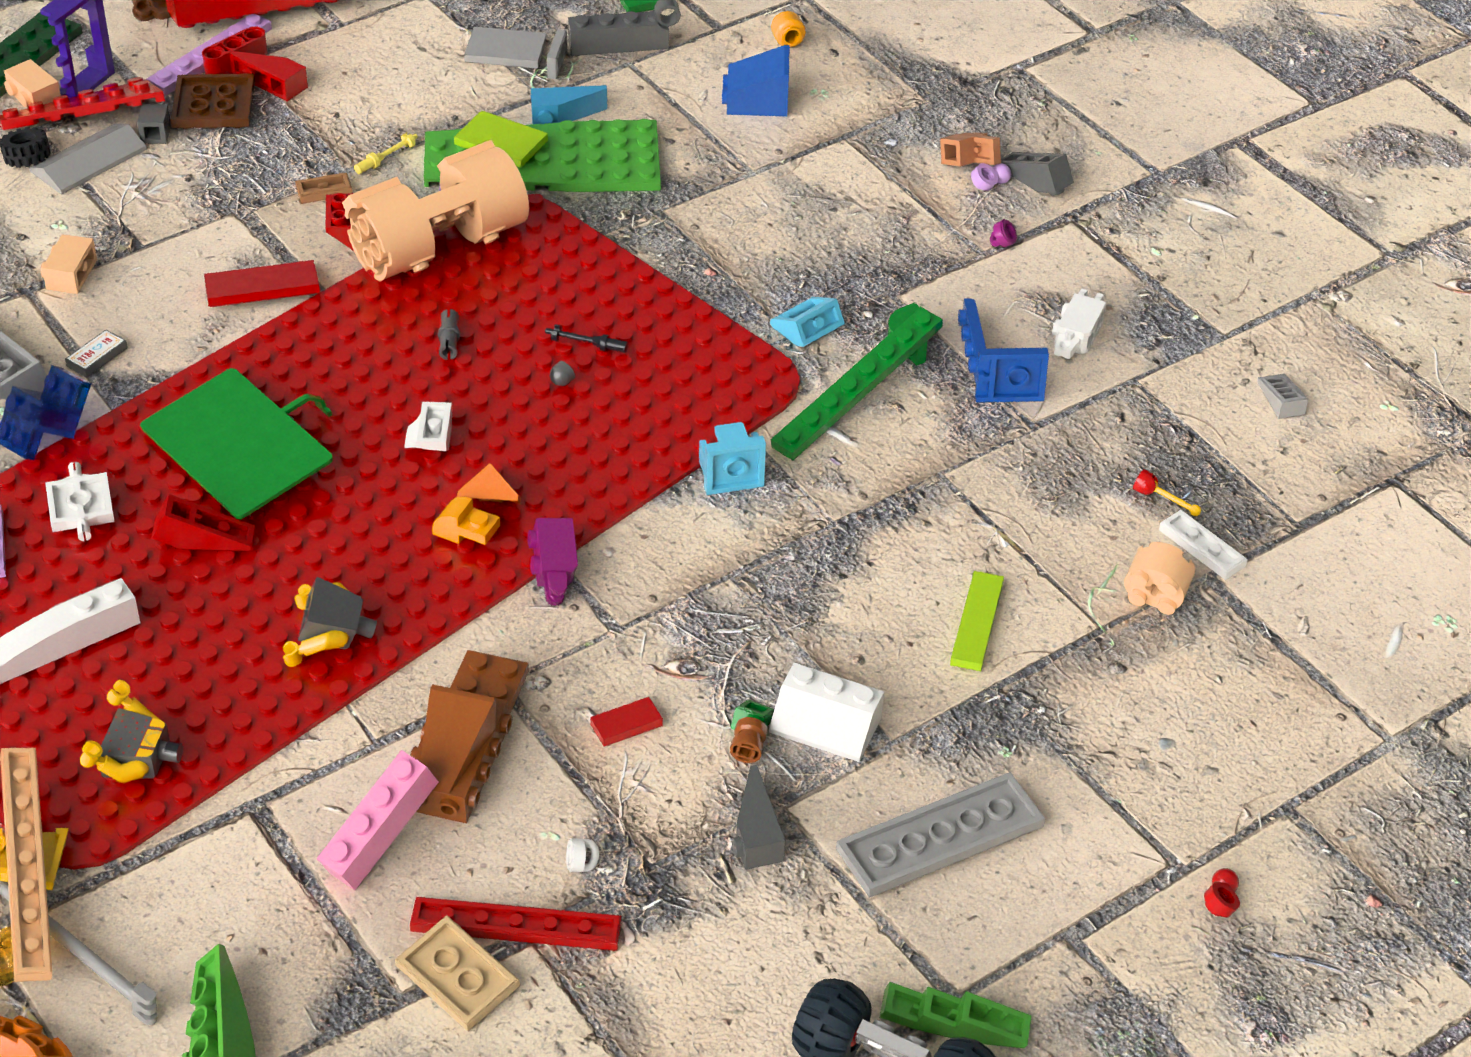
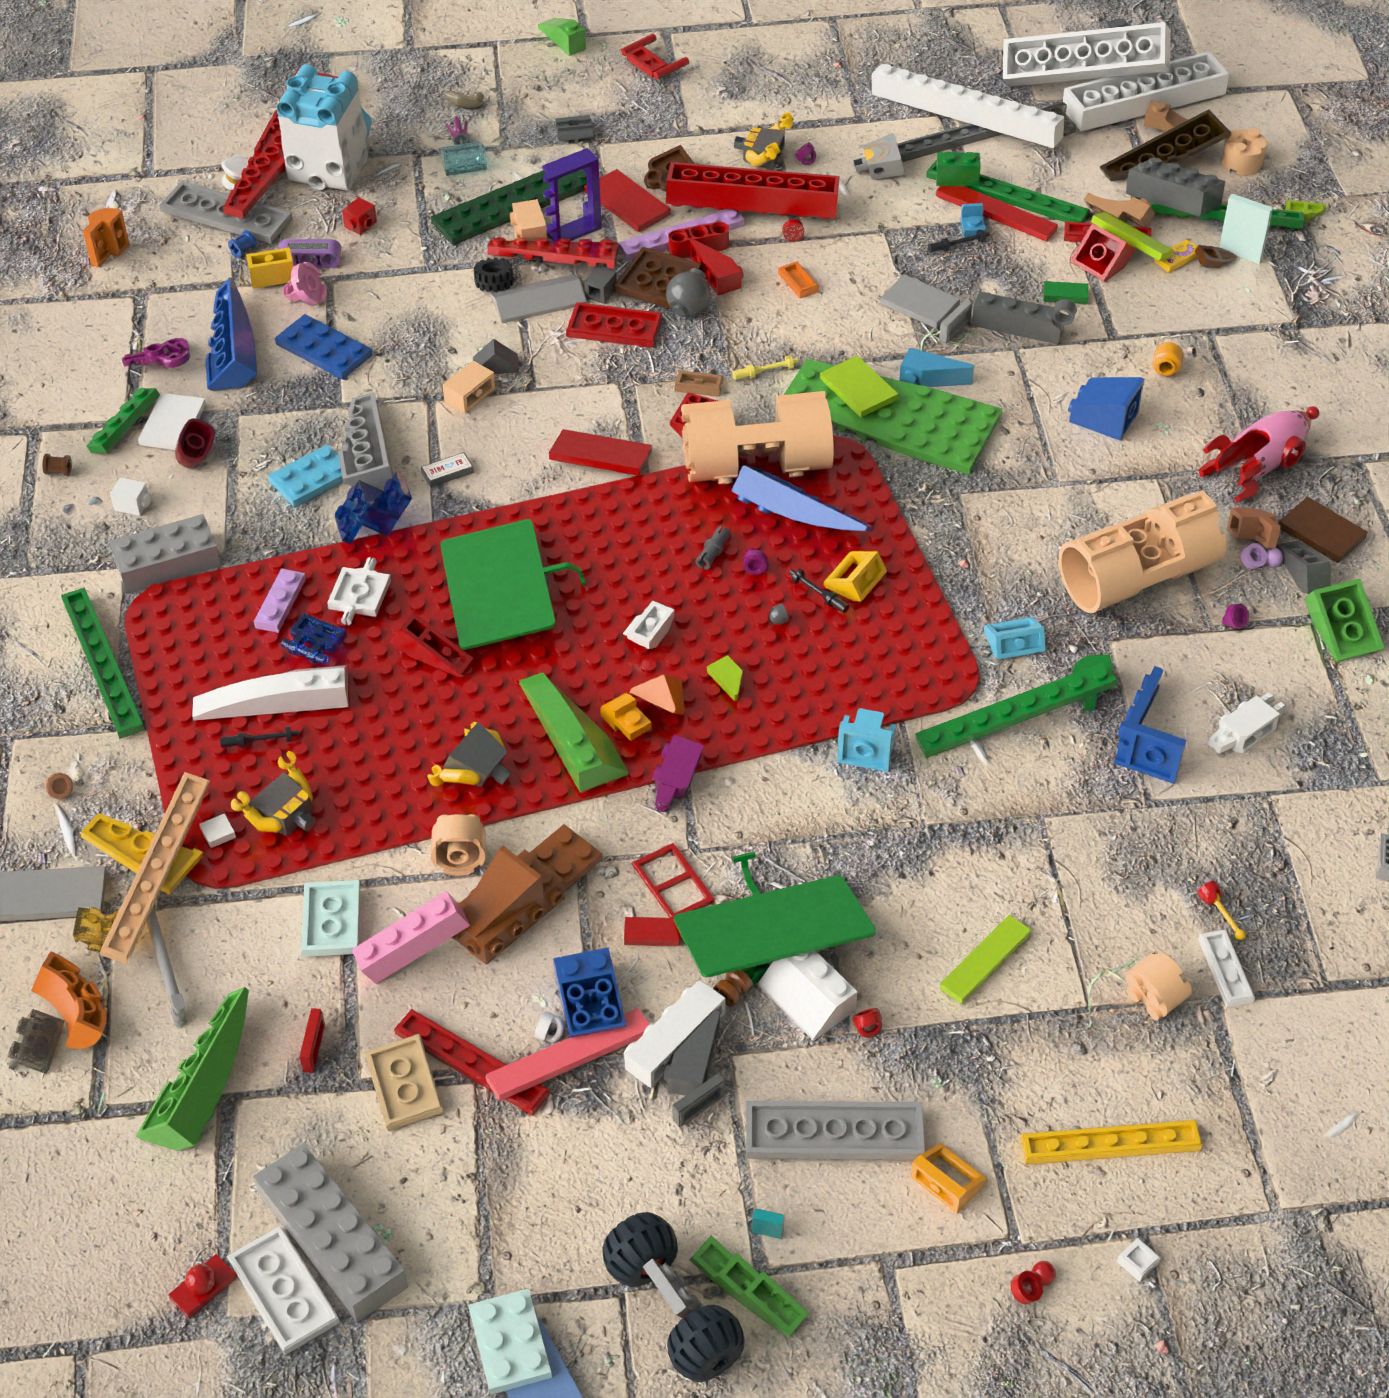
camera: 30 degrees right, 5 degrees up
none -> white tile [200,814,236,848]
none -> black piece [220,726,300,748]
none -> clear blue plate [281,613,347,665]
none -> red tile [299,1008,325,1073]
none -> light aqua plate [301,880,360,957]
none -> light nougat brick [431,814,486,876]
none -> dark grey slope [473,339,519,374]
none -> coral tile [486,1008,650,1101]
none -> bright green wedge [519,672,628,792]
none -> blue slope [553,947,626,1038]
none -> red tile [566,302,663,348]
none -> red tile [584,169,671,232]
none -> white brick [624,980,725,1088]
none -> red window [631,843,715,918]
none -> dark grey brick [666,268,710,316]
none -> dark grey tile [672,1073,724,1127]
none -> green piece [674,852,876,977]
none -> lime tile [707,655,743,701]
none -> wedge [732,465,874,532]
none -> magenta tile [743,548,768,575]
none -> teal tile [752,1209,784,1239]
none -> orange tile [778,261,819,299]
none -> red tile [782,219,805,242]
none -> yellow tile [823,551,887,601]
none -> red tile [852,1008,882,1038]
none -> light orange tile [911,1143,988,1213]
none -> yellow tile [1021,1120,1202,1165]
none -> light nougat cylinder [1059,490,1226,613]
none -> white tile [1117,1238,1161,1282]
none -> red piece [1198,406,1320,503]
none -> reddish brown tile [1279,496,1368,563]
none -> bright green slope [1304,578,1385,662]

